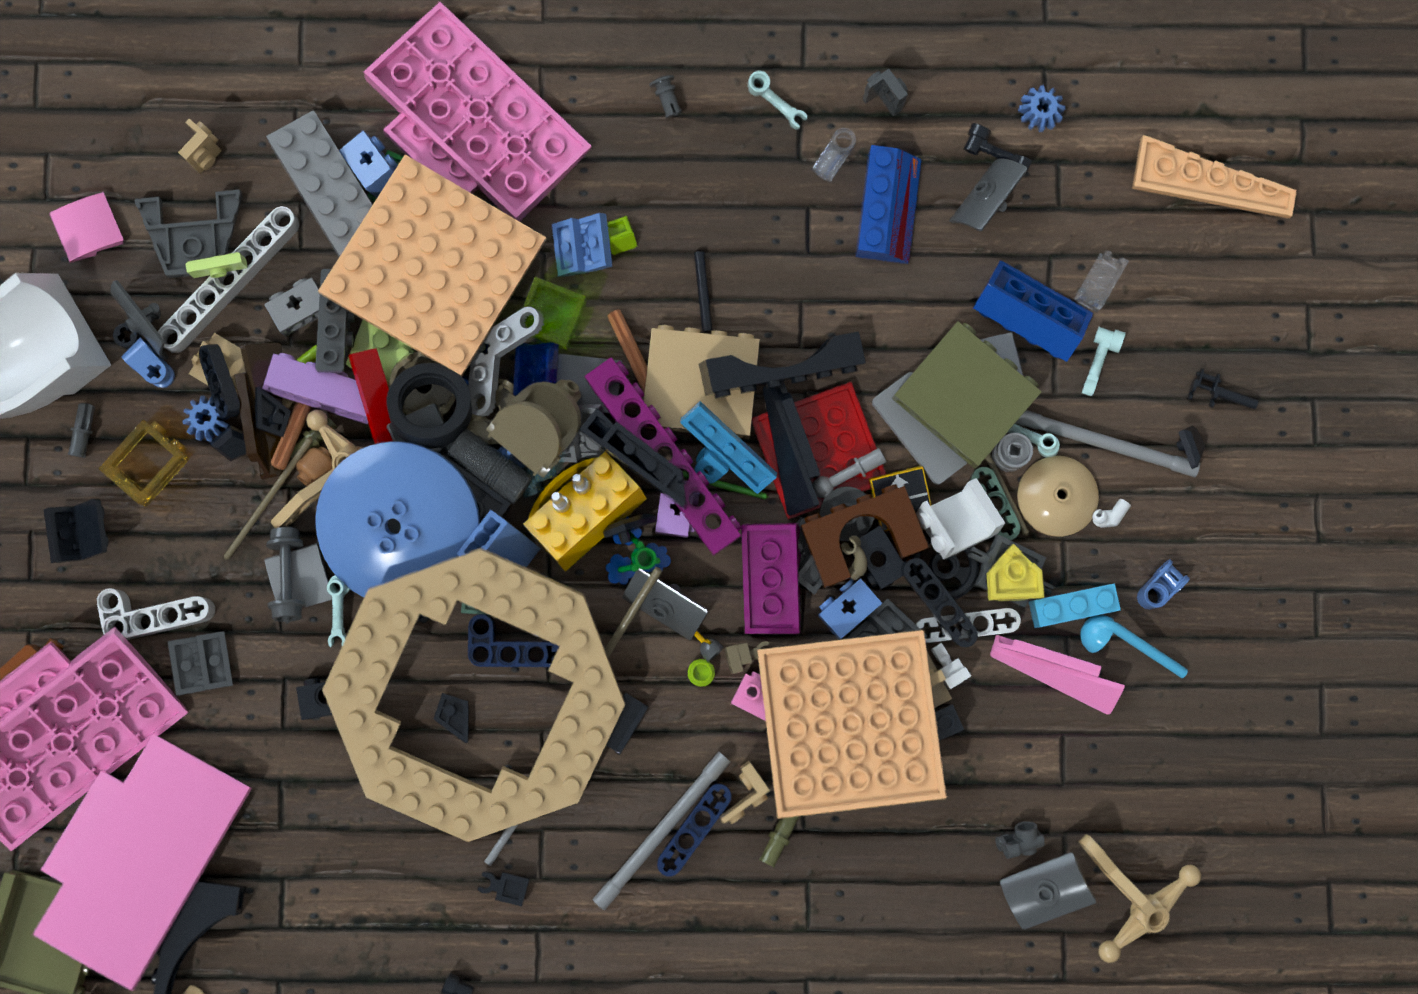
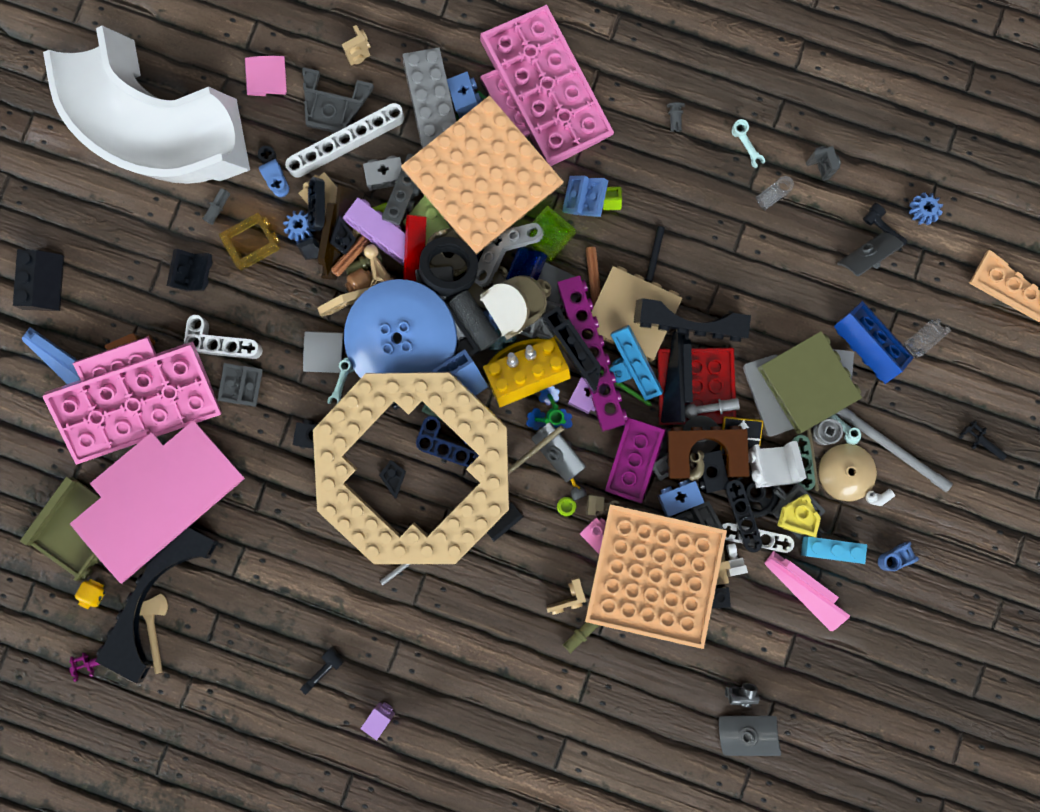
camera: 30 degrees right, 0 degrees up
dark grey shield [110,280,169,360] -> none
yellowish green plate [185,252,248,278] -> none
dark tan axle [224,437,313,560] -> none
dark grey piece [266,525,306,624] -> none
black plate [478,871,530,907] -> none
light grey piece [592,751,731,910] -> none
black piece [603,513,657,544] -> none
dark blue beam [657,783,731,877] -> none
blue slope [856,145,921,264] -> none
tan piece [1078,834,1201,963] -> none
medium azure piece [1080,615,1188,678] -> none
light aqua brick [1082,327,1126,396] -> none
black piece [1176,426,1205,469] -> none

